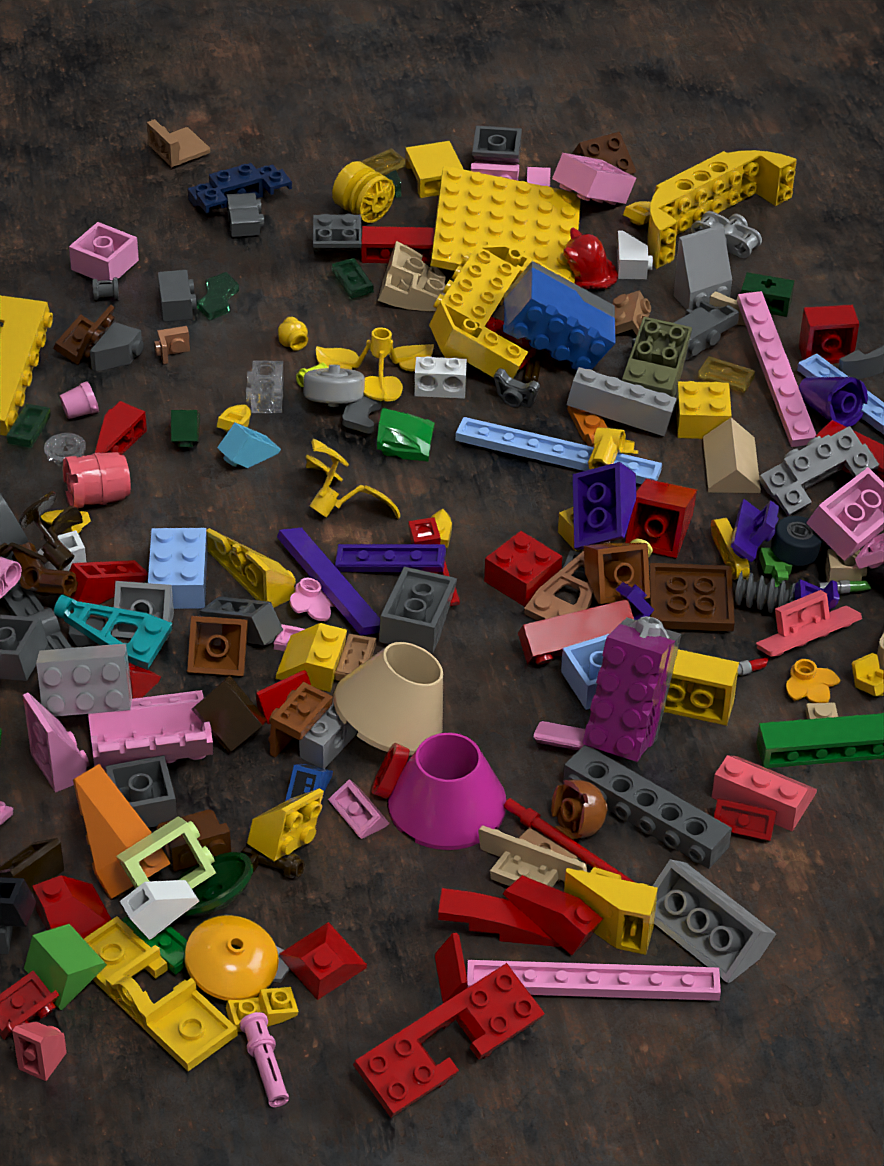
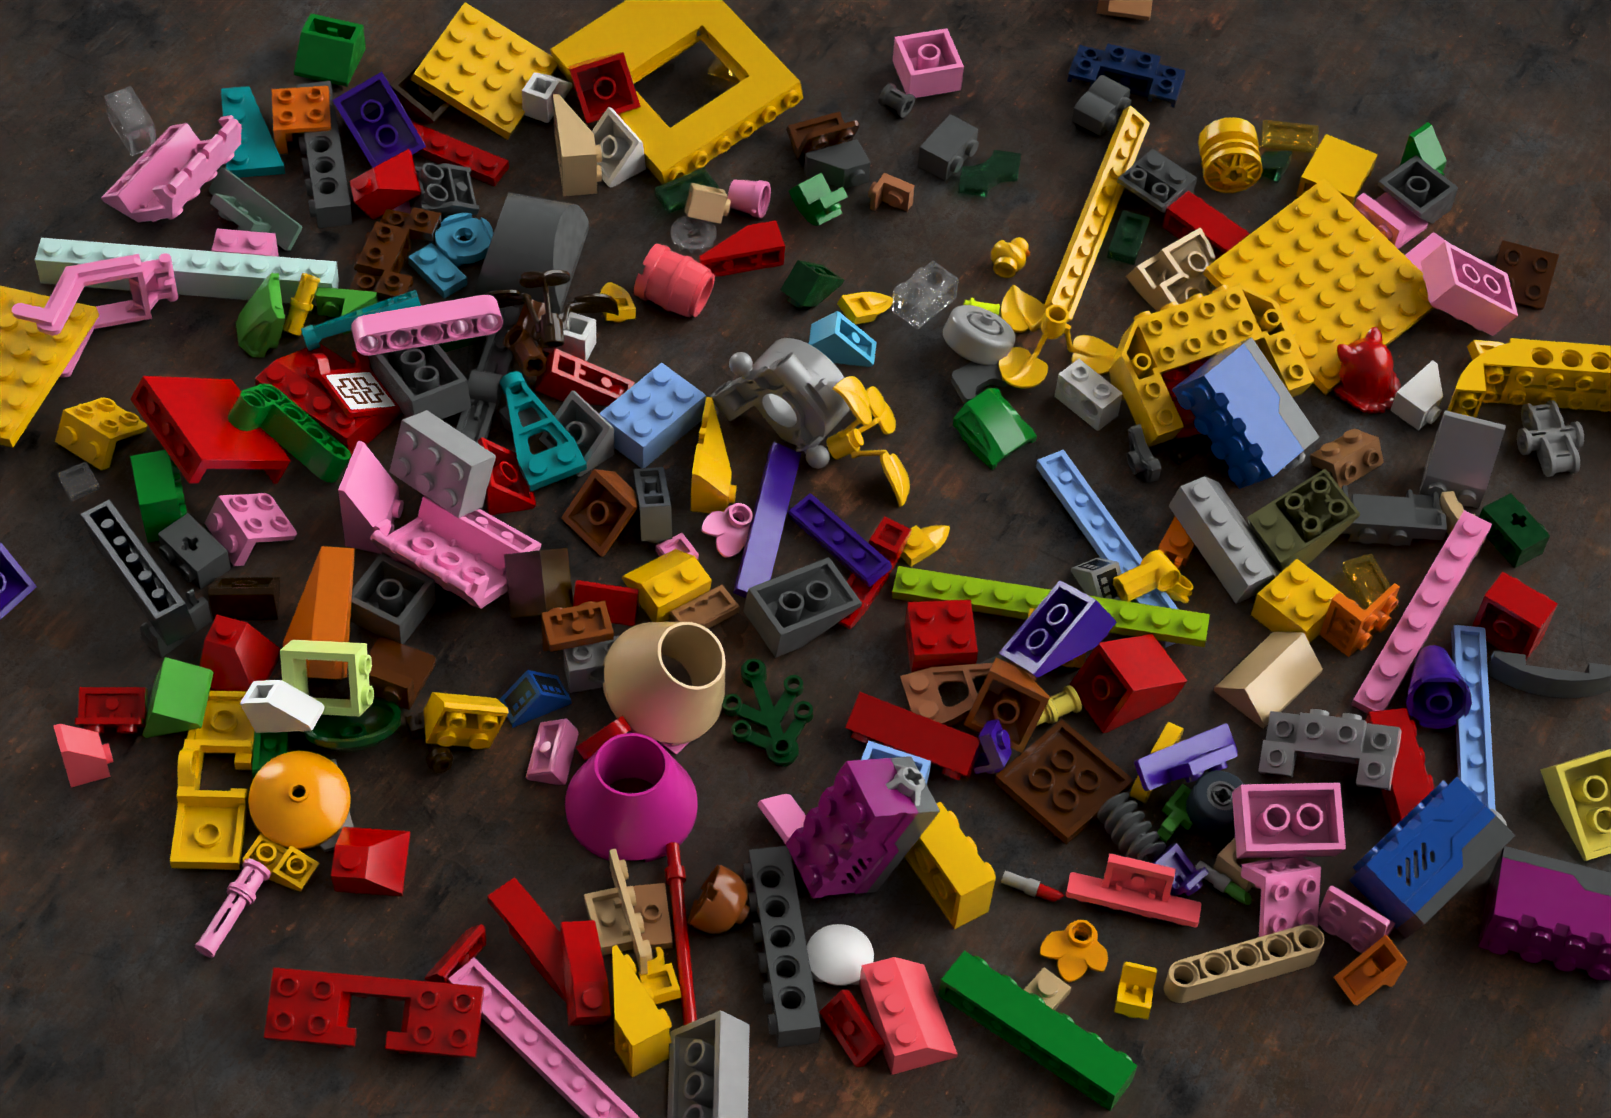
camera: 40 degrees right, 10 degrees up
none -> tan brick [684,183,730,224]
none -> light grey piece [710,338,850,469]
none -> dark green plant [722,658,813,767]
none -> green brick [788,173,848,226]
none -> white dish [807,924,874,986]
none -> lime plate [892,566,1210,647]
none -> yellow plate [1044,105,1150,322]
none -> light grey slope [1071,557,1122,601]
none -> orange bracket [1319,583,1400,657]
none -> slope [1400,122,1447,176]

